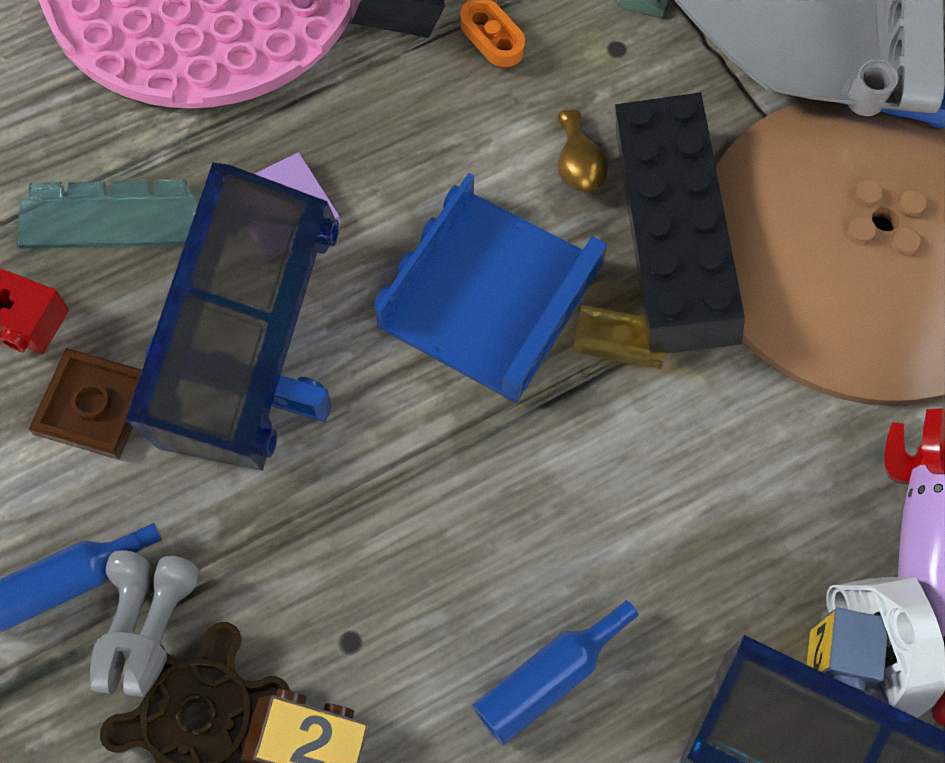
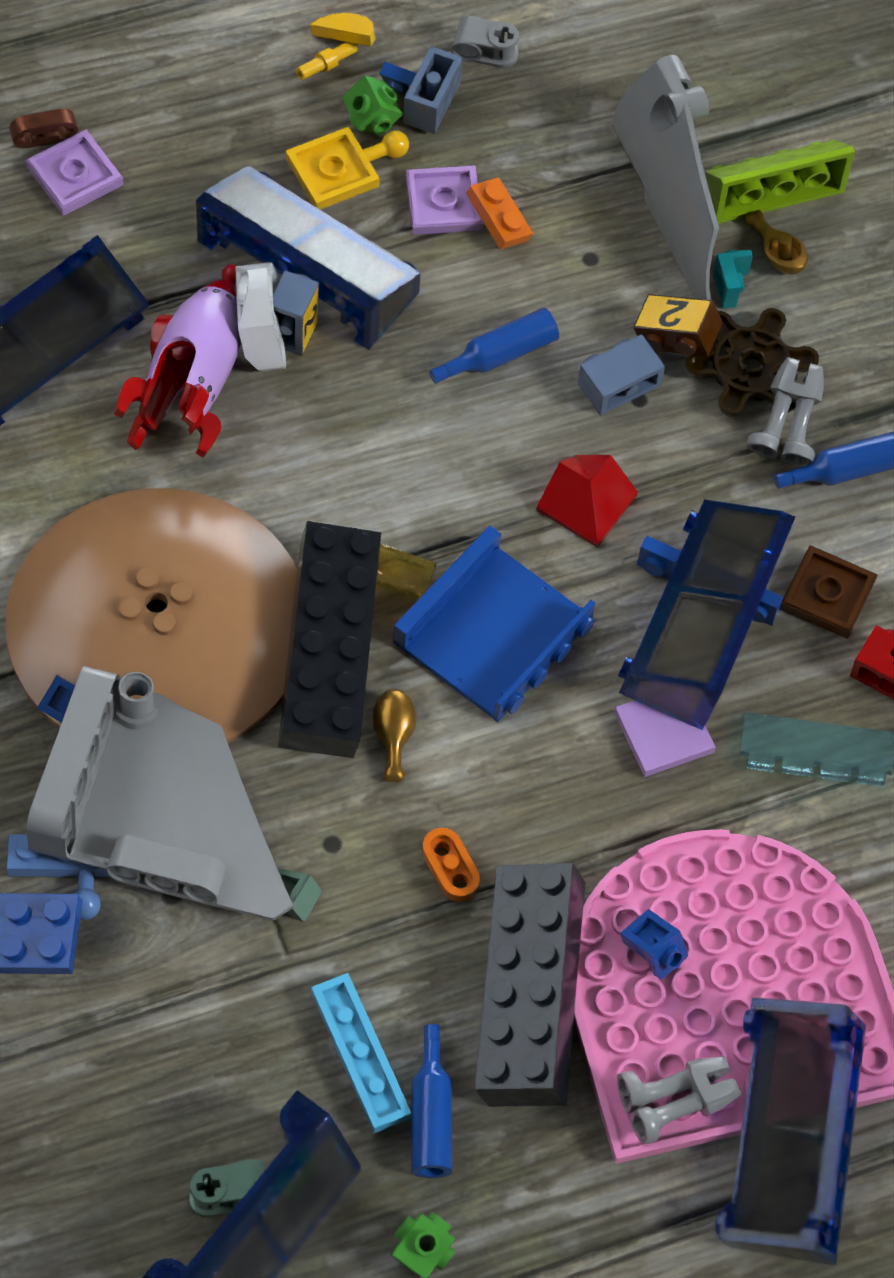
camera: 175 degrees left, 5 degrees down
none -> red slope [536,455,638,548]
none -> sand blue brick [578,334,665,416]

